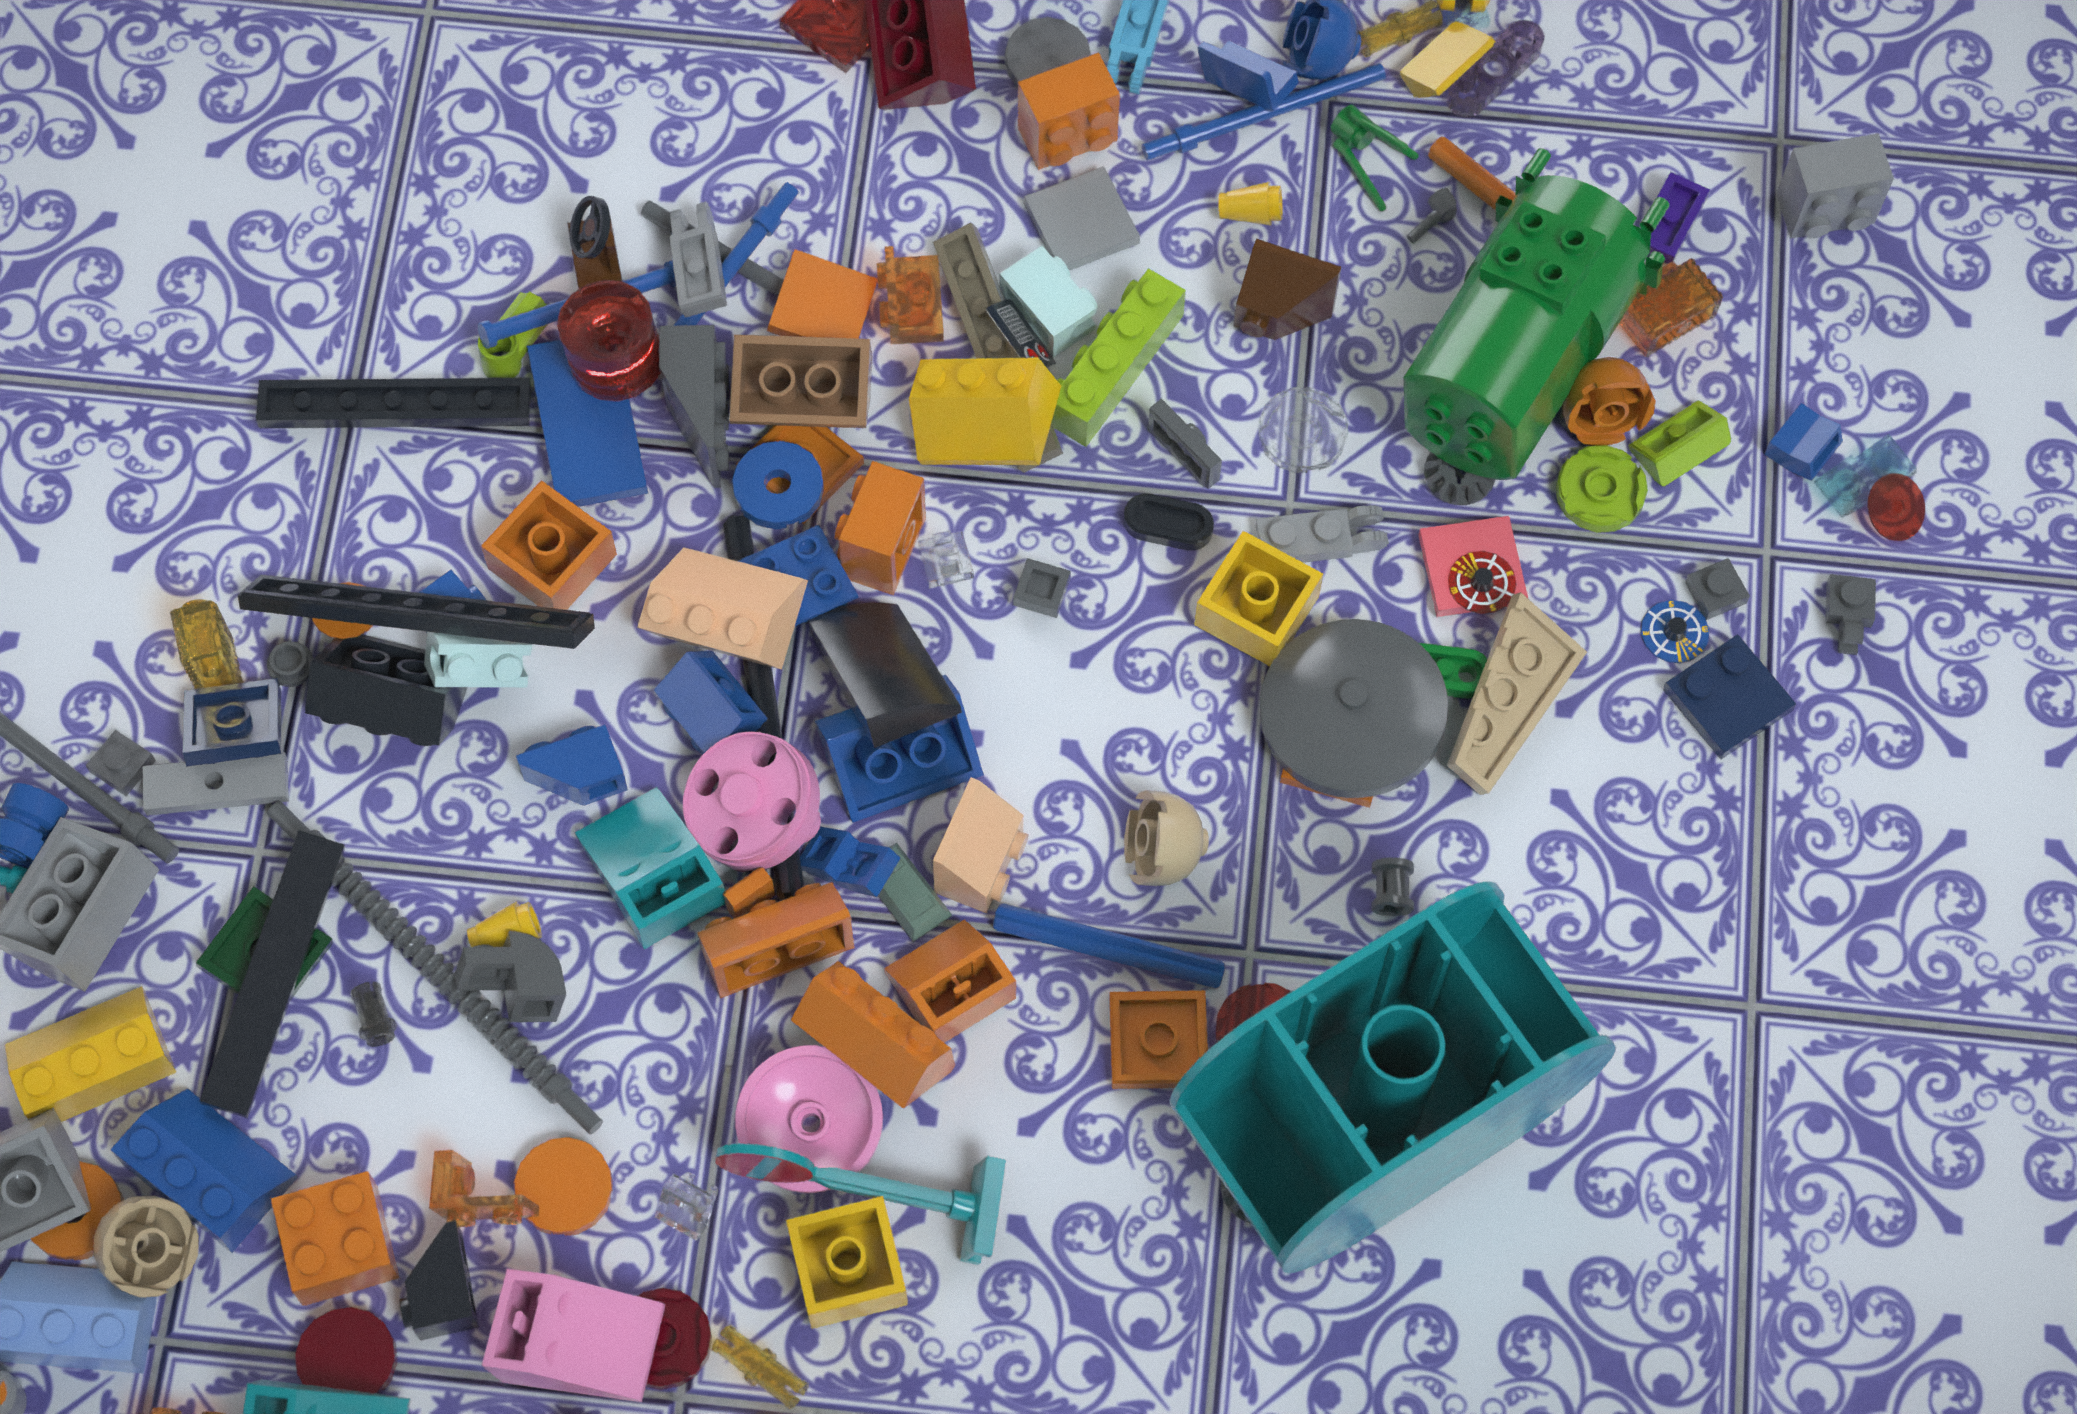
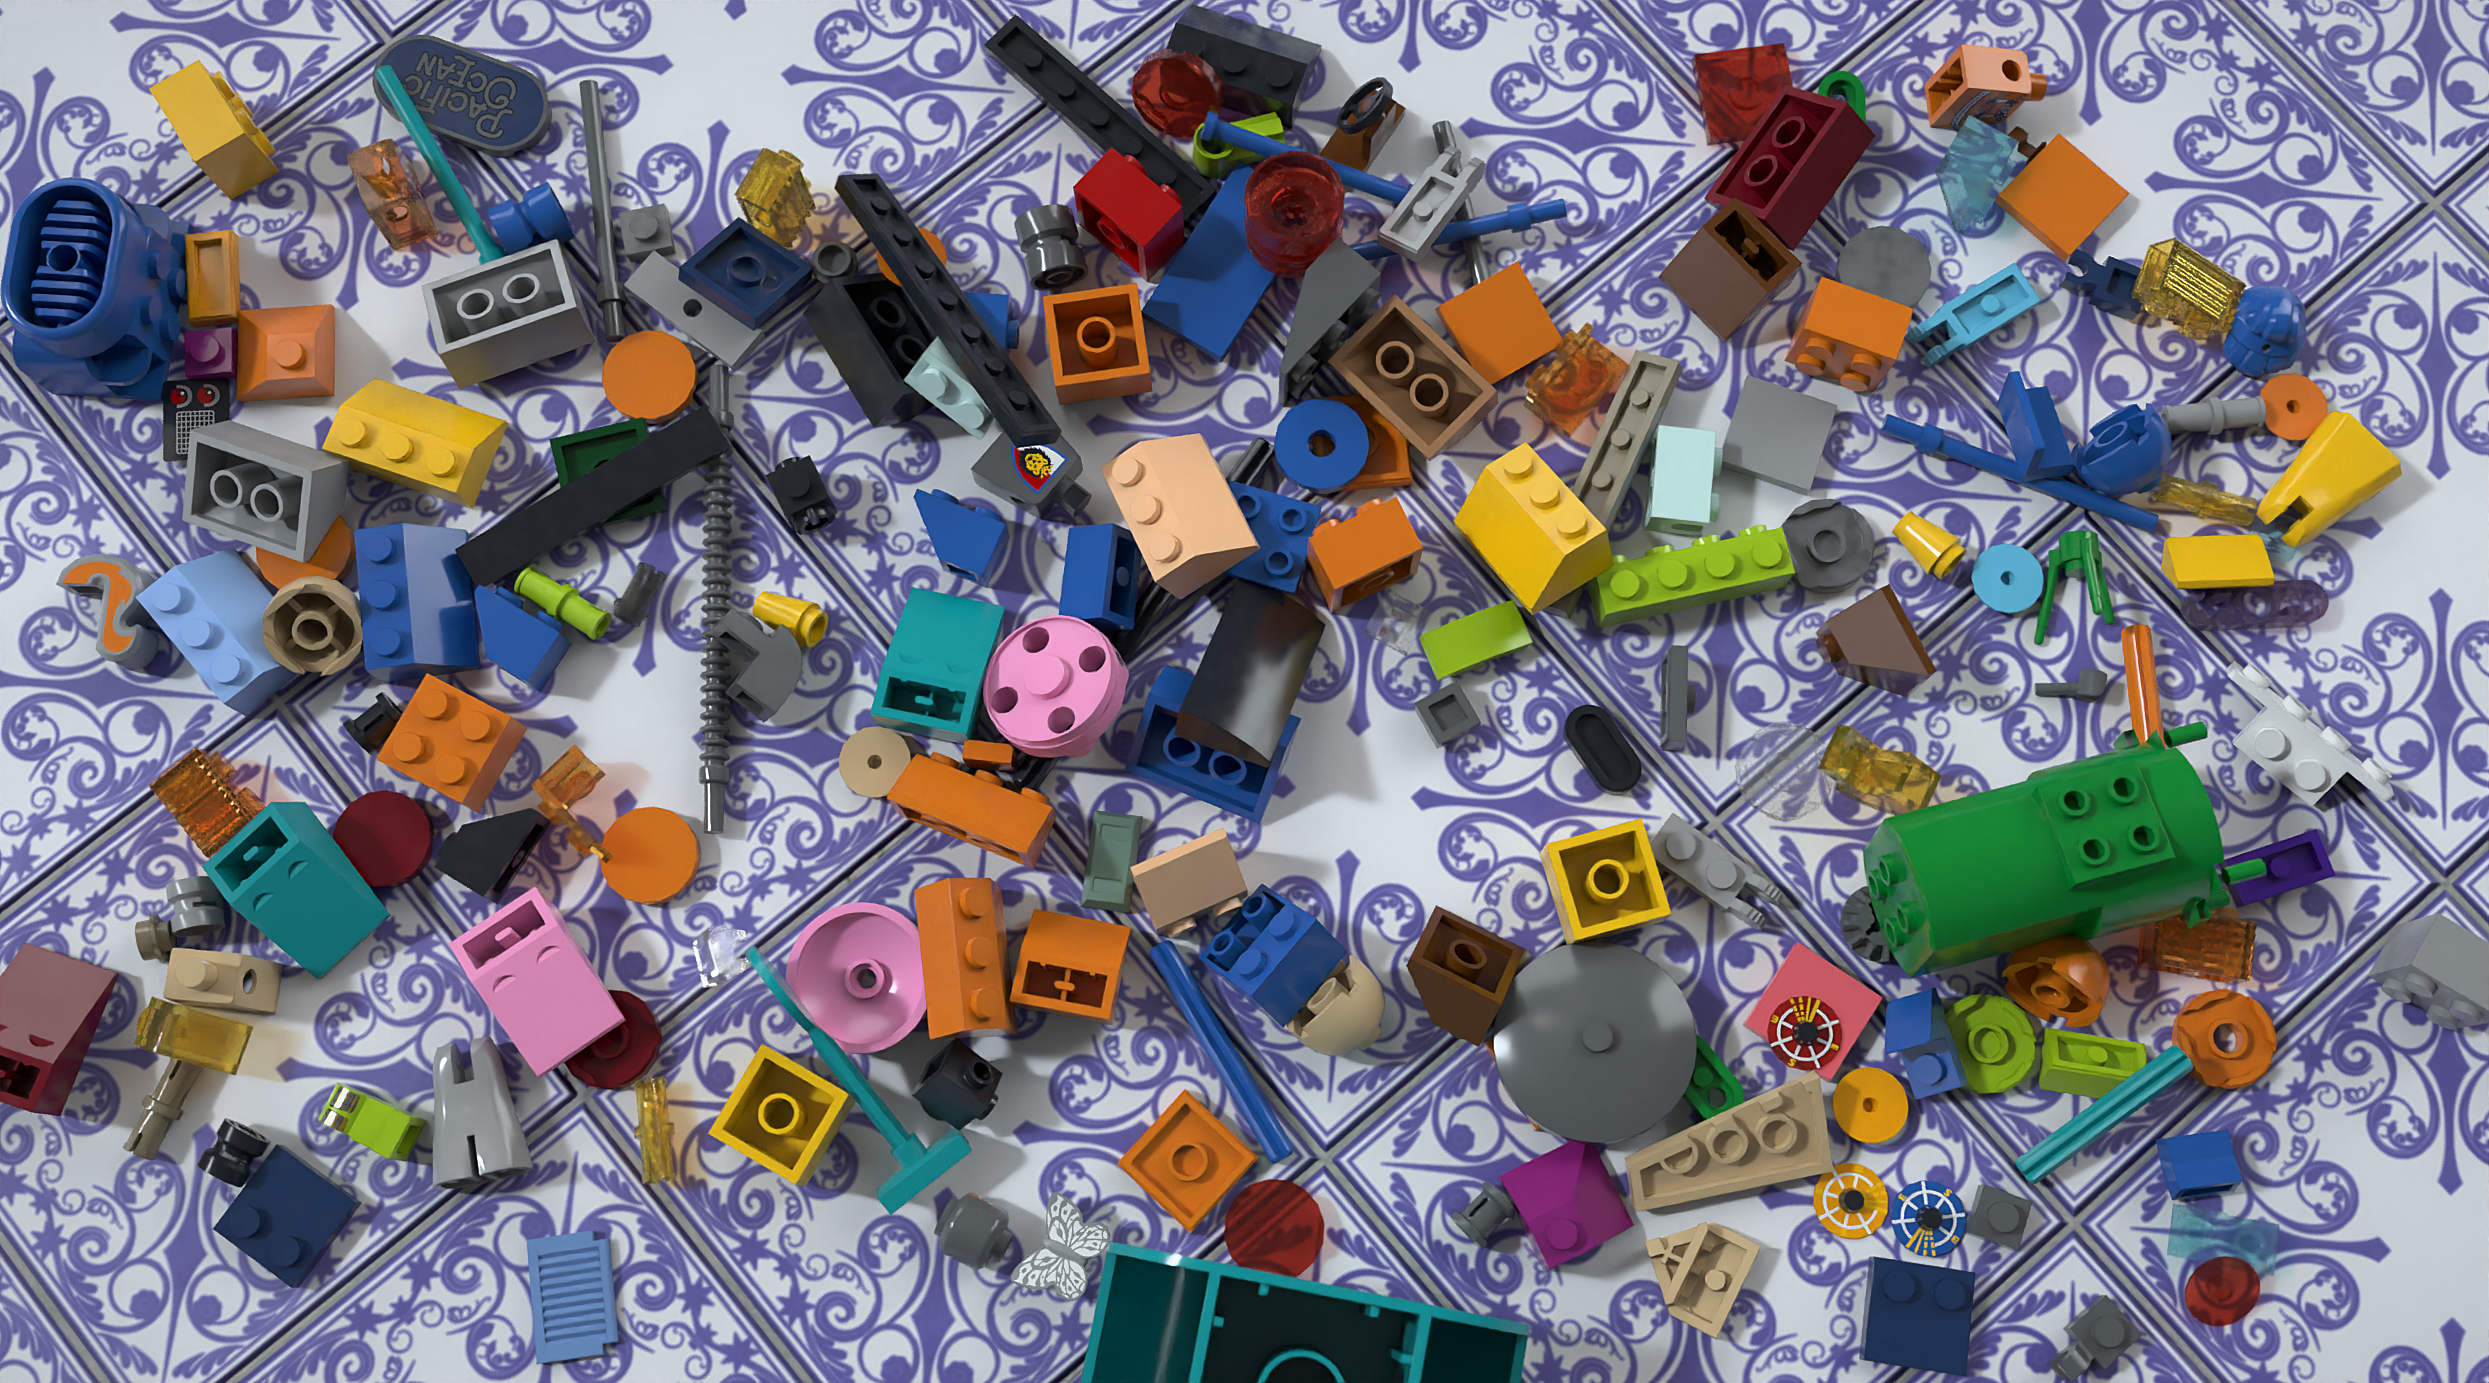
camera: 45 degrees right, 10 degrees up
blue slope [800,826,901,897] -> none
black sticker [986,299,1056,367] -> none
none -> black bush [343,692,403,756]
none -> blue slope [474,584,572,692]
none -> lime pin [514,566,612,640]
none -> orange tile [602,330,699,424]
none -> black brick [766,455,838,535]
none -> tan piece [839,726,911,798]
none -> black brick [912,1038,1003,1131]
none -> dark grey head [934,1193,1014,1270]
none -> dark grey torso [971,431,1092,519]
none -> animal [1011,1192,1110,1302]
none -> dark grey wheel [1014,204,1089,291]
none -> red brick [1073,147,1185,282]
none -> clear red tile [1131,49,1223,138]
none -> black slope [1161,4,1321,129]
none -> blue slope [1198,884,1347,1028]
none -> reddish brown slope [1406,905,1525,1047]
none -> lime slope [1419,599,1533,681]
none -> magenta slope [1498,1141,1634,1270]
none -> tan slope [1645,1222,1761,1340]
none -> reddish brown slope [1659,197,1802,343]
none -> flat silver tile [1781,499,1875,594]
none -> light orange piece [1813,1163,1888,1239]
none -> clear yellow brick [1818,725,1941,815]
none -> light orange piece [1832,1067,1908,1143]
none -> blue slope [1884,988,1969,1100]
none -> medium azure piece [1971,544,2044,614]
none -> teal axle [2015,1046,2194,1184]
none -> orange tile [2171,989,2277,1090]
none -> white bracket [2227,661,2394,807]

